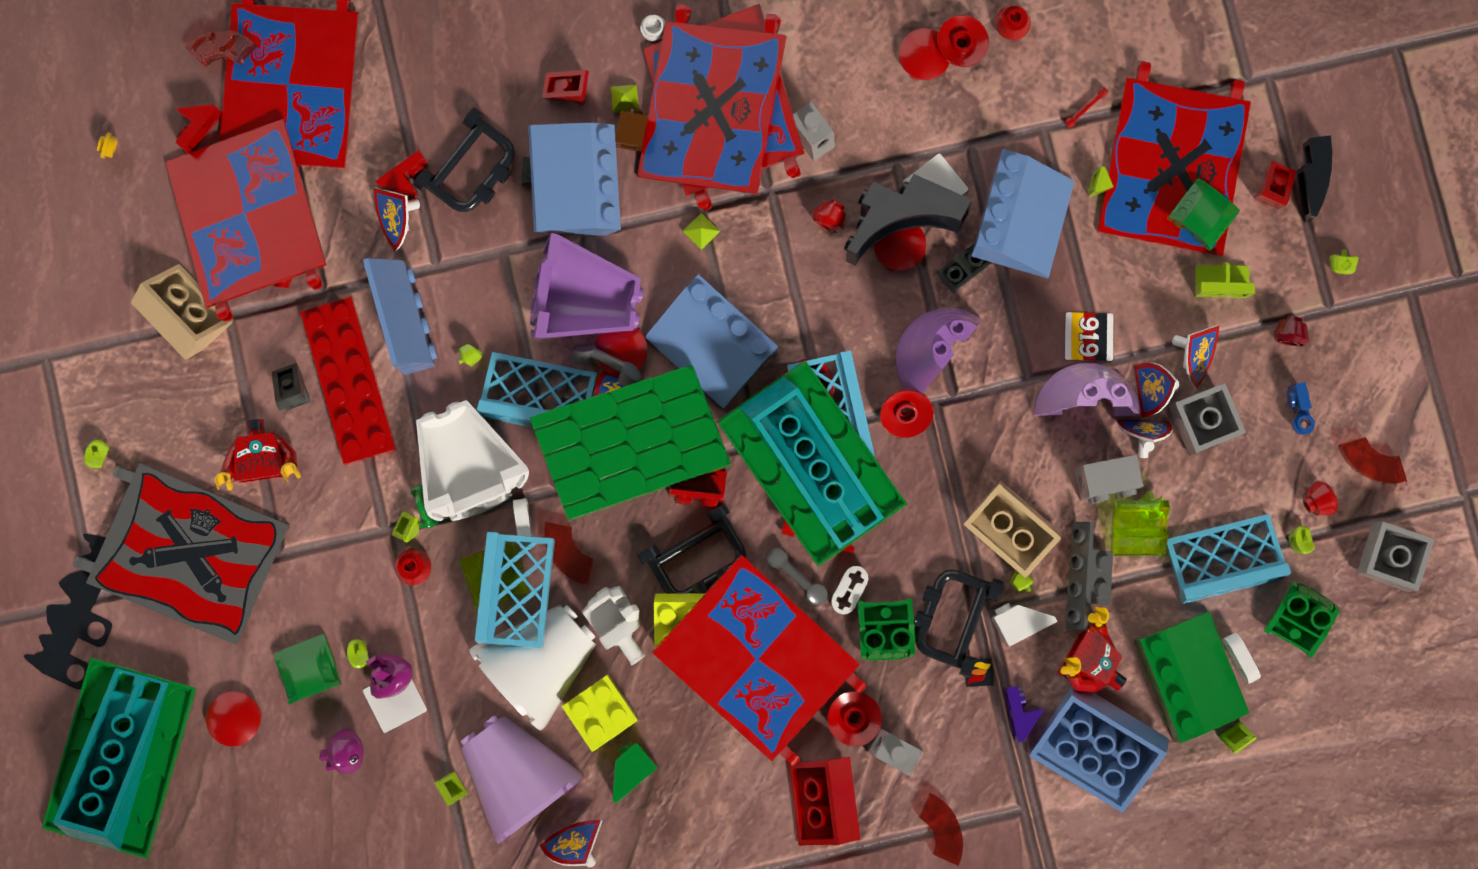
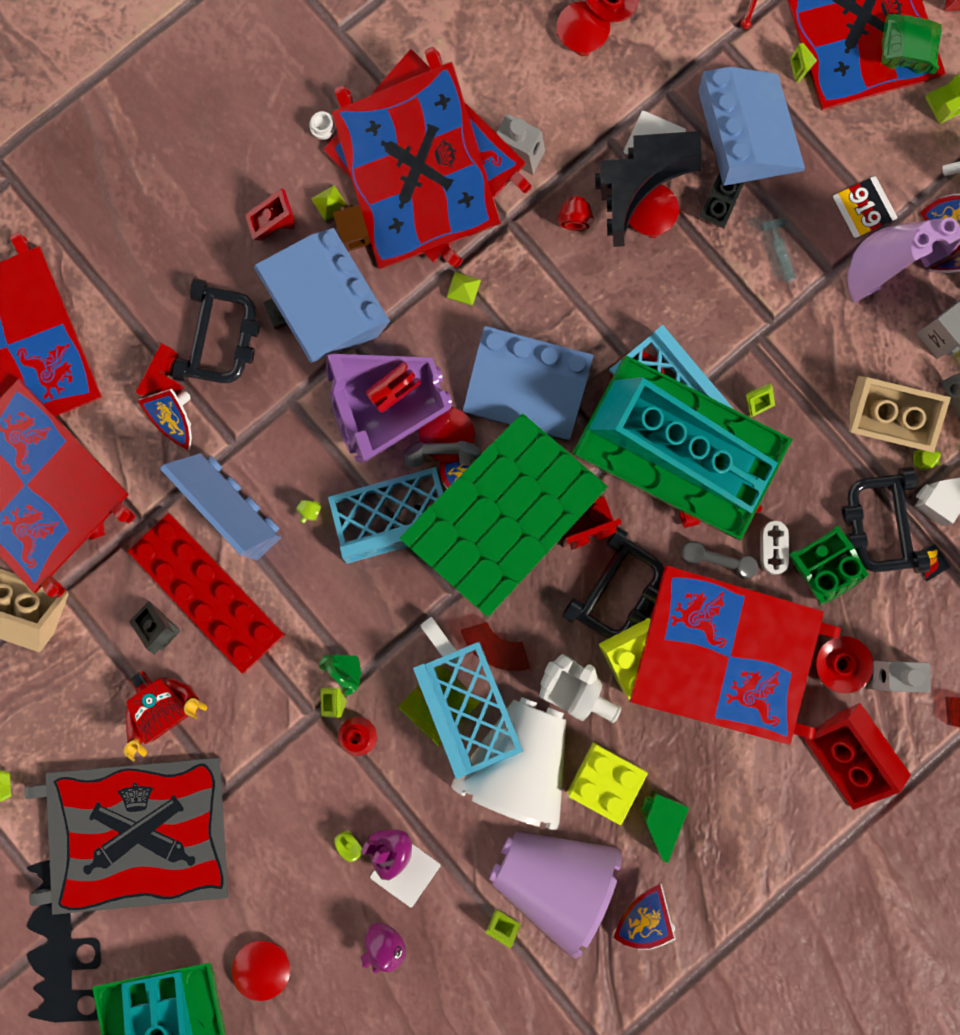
camera: 25 degrees left, 0 degrees up
green slope [273,634,342,705] -> none
white cone [416,400,529,521] -> none
red dish [880,389,934,438] -> none
medium lavender cone [896,308,982,394] -> none
none -> red arm [366,361,421,413]
none -> lime slope [745,383,775,417]
none -> clear light blue piece [760,218,796,282]

